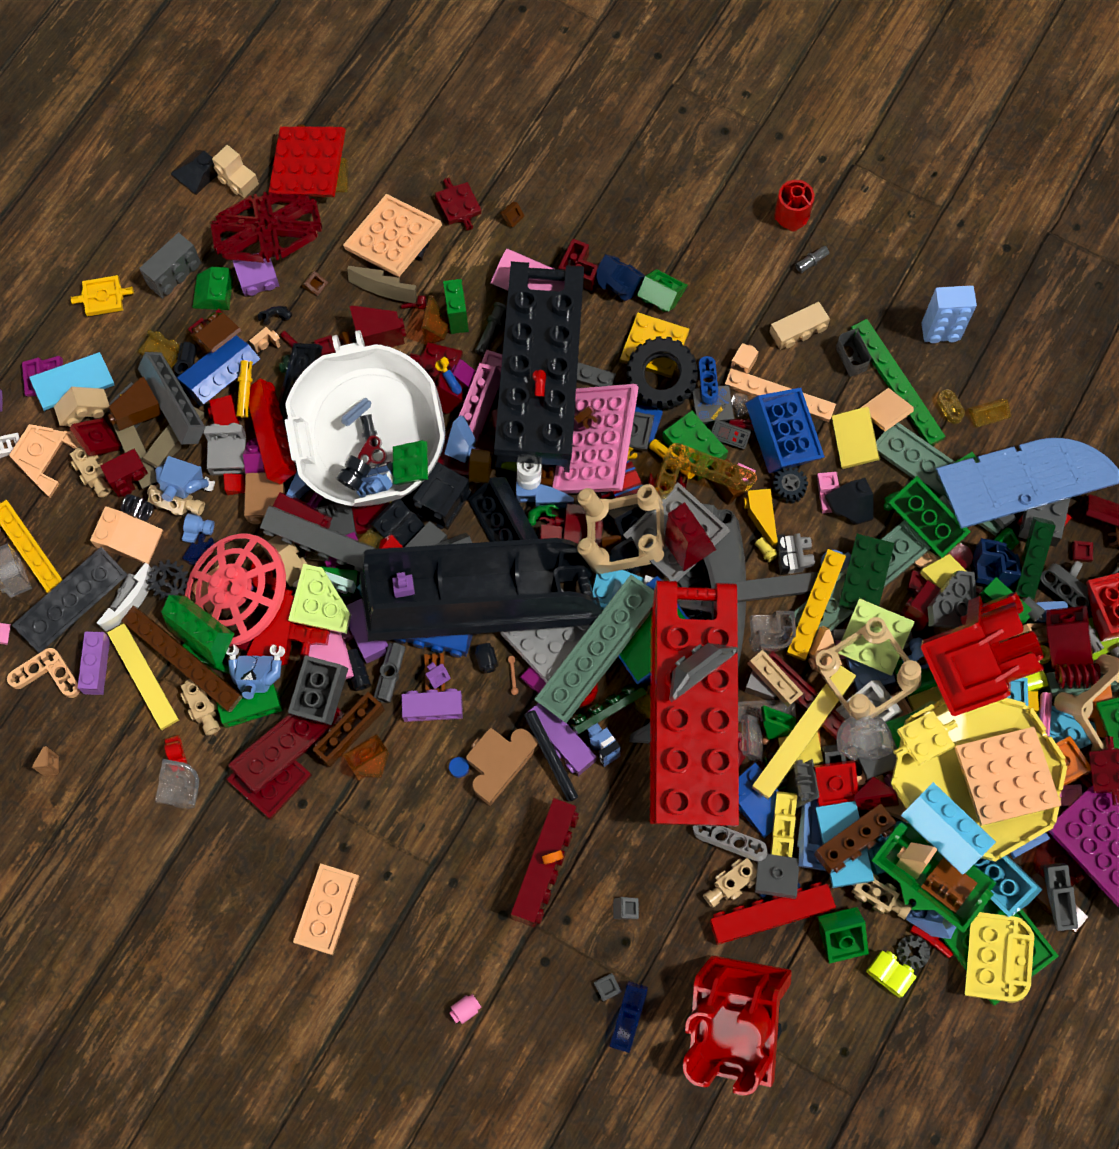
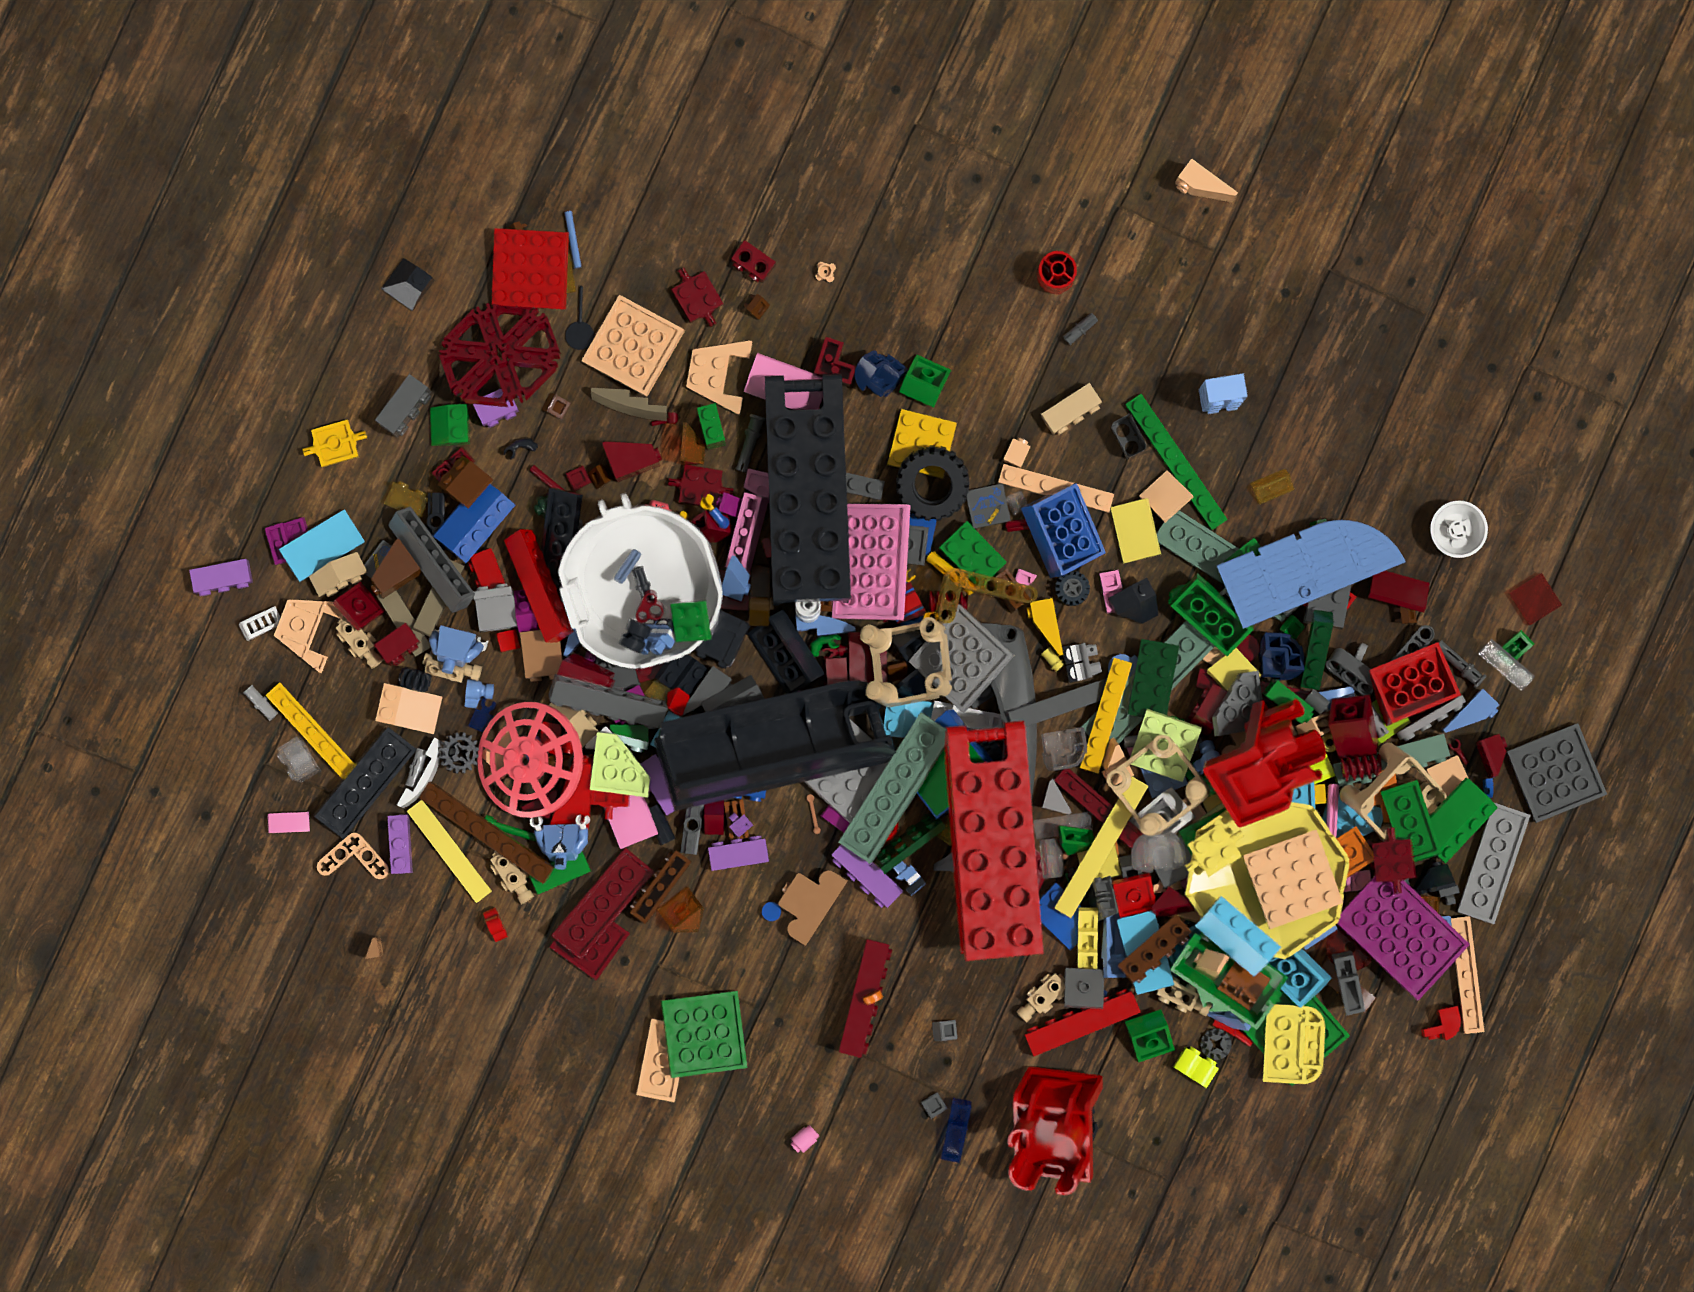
camera: 10 degrees left, 15 degrees up
clear brick [155,759,199,809] -> none
green slope [162,595,235,668] -> none
tan brick [212,145,259,198] -> none
yellow pin [236,360,253,418] -> none
light nougat bracket [249,327,280,353] -> none
dark grey brick [288,655,349,725] -> none
medium lavender tile [392,572,415,598] -> none
black brick [475,643,498,673] -> none
black axle [525,710,578,802] -> none
red arm [533,370,546,396] -> none
reddish brown tile [574,406,598,429] -> none
dark red slope [665,502,717,571] -> none
dark grey wedge [669,643,739,703] -> none
light grey beam [693,825,768,861] -> none
blue beam [699,356,718,404] -> none
dark grey tile [711,419,751,449] -> none
tan plate [747,650,803,707] -> none
clear yellow beam [937,389,965,424] -> none
dark red tile [1072,541,1093,562] -> none
none -> medium blue bar [564,211,581,269]
none -> black piece [566,285,594,350]
none -> green plate [661,991,747,1078]
none -> light nougat wing [686,341,752,415]
none -> dark red slope [704,800,724,835]
none -> dark red brick [731,240,776,283]
none -> light nougat plate [816,262,836,282]
none -> light nougat slope [1175,159,1238,202]

